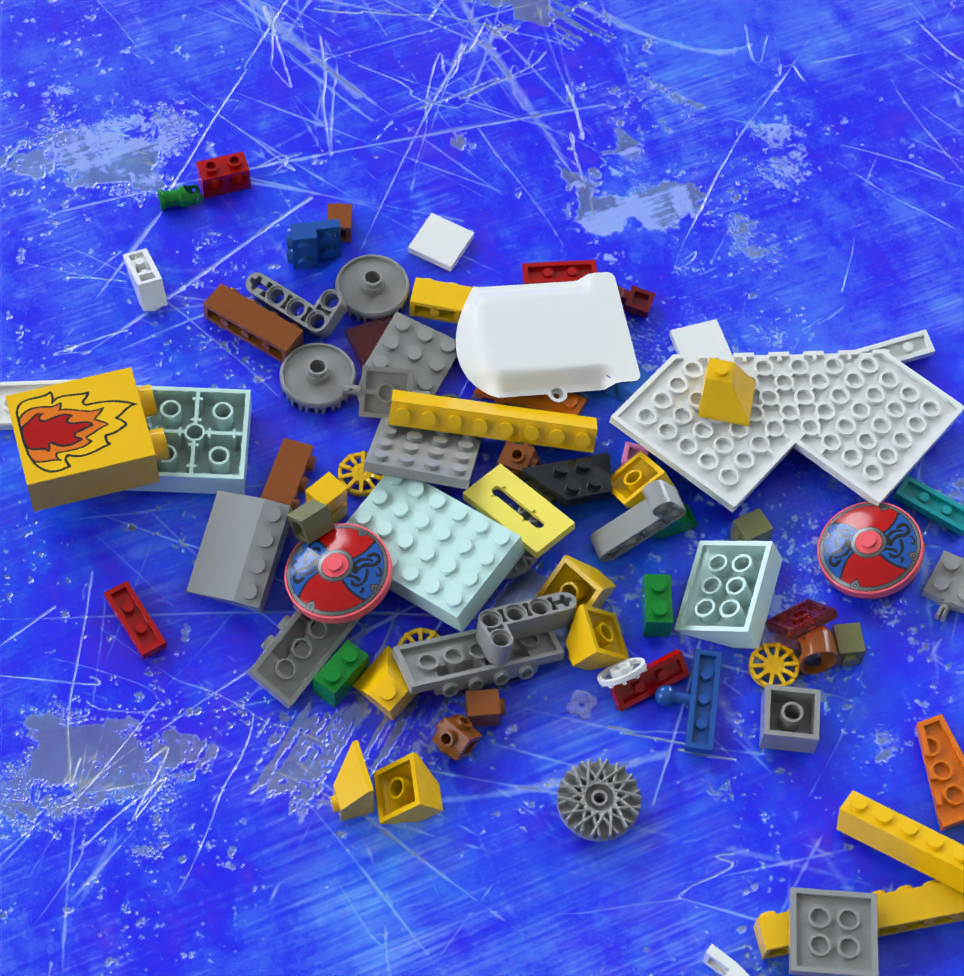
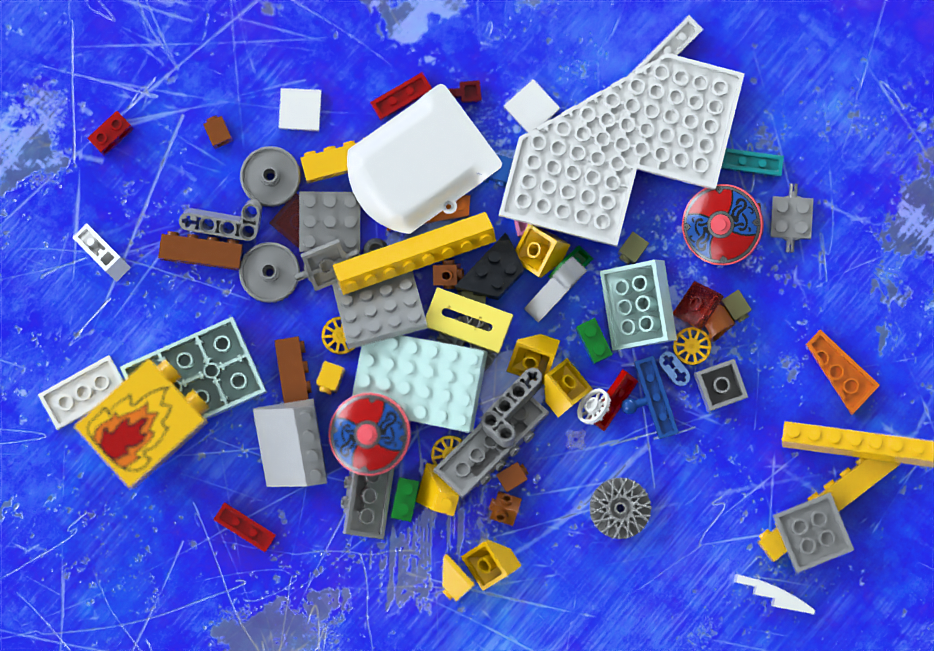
camera: 25 degrees left, 25 degrees up
green piece [157,185,203,211] -> none
blue plate [286,219,341,269] -> none
olive brick [287,499,335,544] -> none
yellow slope [698,357,755,427] -> none
none -> medium blue beam [659,352,690,386]

